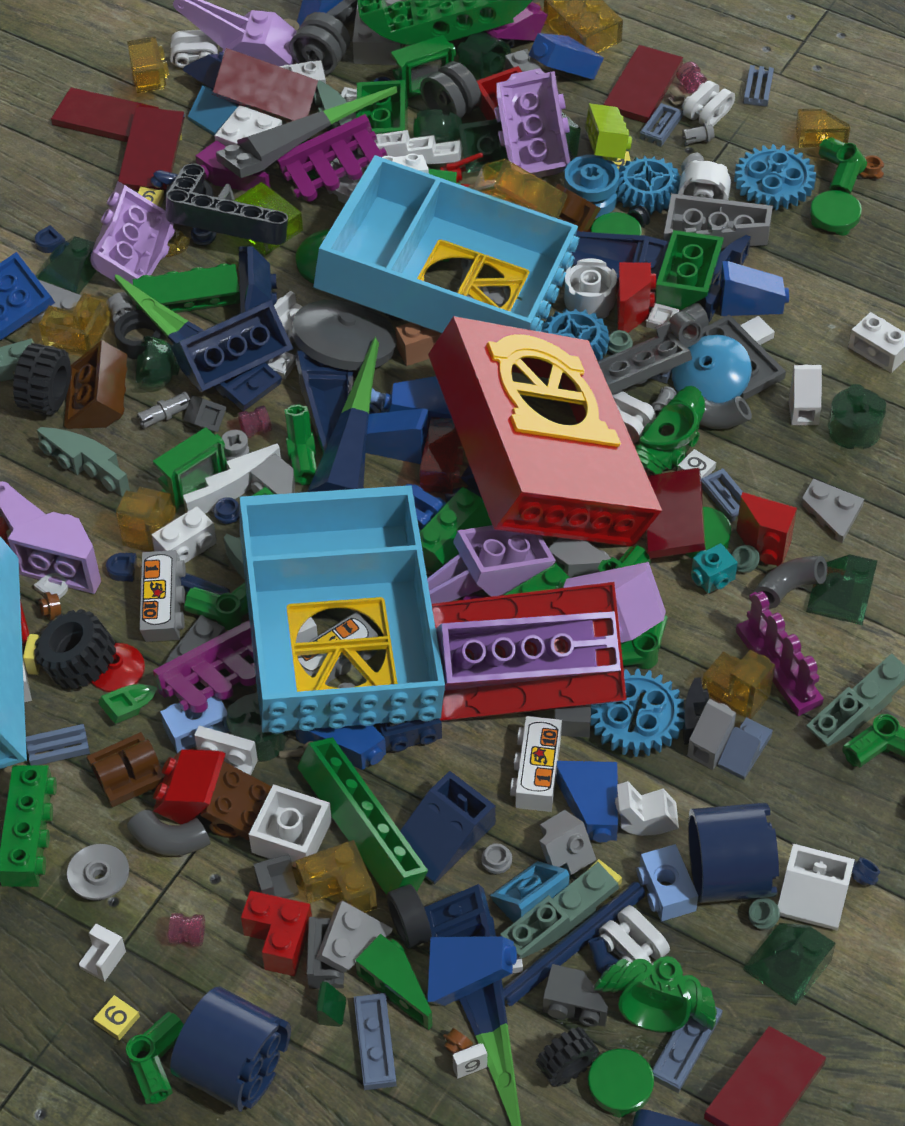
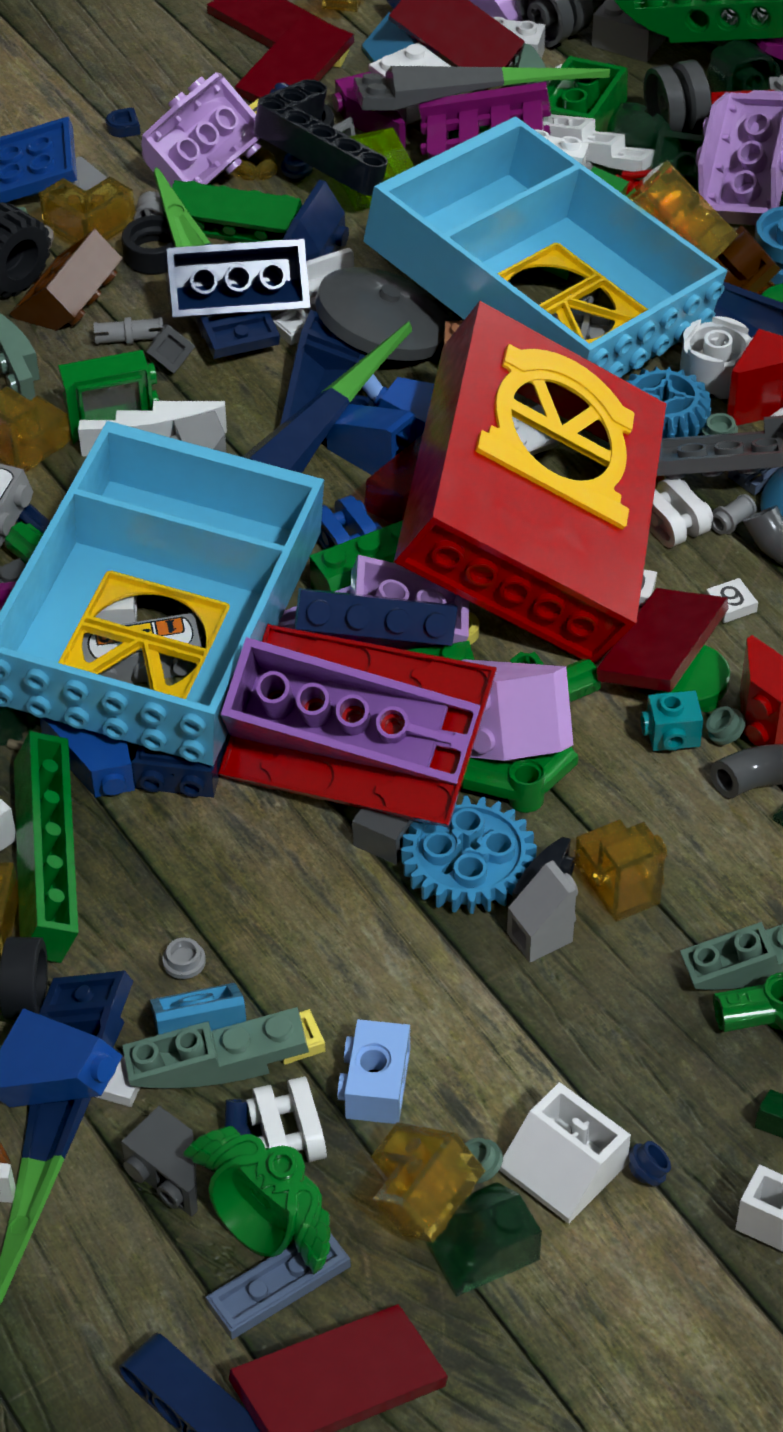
camera: 25 degrees right, 5 degrees down
clear green slope [35,236,97,294] -> none
clear green cylinder [136,336,180,390] -> none
white brick [151,506,217,563] -> none
light grey wheel [222,430,249,461] -> none
clear pink wheel [238,405,272,438] -> none
green piece [284,404,317,485] -> none
green window [391,35,456,99] -> none
dark blue slope [400,771,496,884] -> none
dark blue axle [503,882,645,1006] -> none
brick [510,716,562,812] -> none
black tyre [536,1027,599,1087] -> none
light grey brick [539,810,596,875] -> none
light grey slope [549,538,611,578] -> none
blue slope [556,761,618,842] -> none
green tile [588,1049,654,1117] -> none
white brick [615,781,679,836] -> none
green piece [635,386,705,474] -> none
dark blue brick [688,803,779,903] -> none
sand blue tile [701,469,743,522] -> none
sand blue slope [717,717,773,780] -> none
magenta fence [736,591,824,716] -> none
none -> dark blue plate [294,588,458,646]
none -> clear yellow brick [371,1122,486,1243]

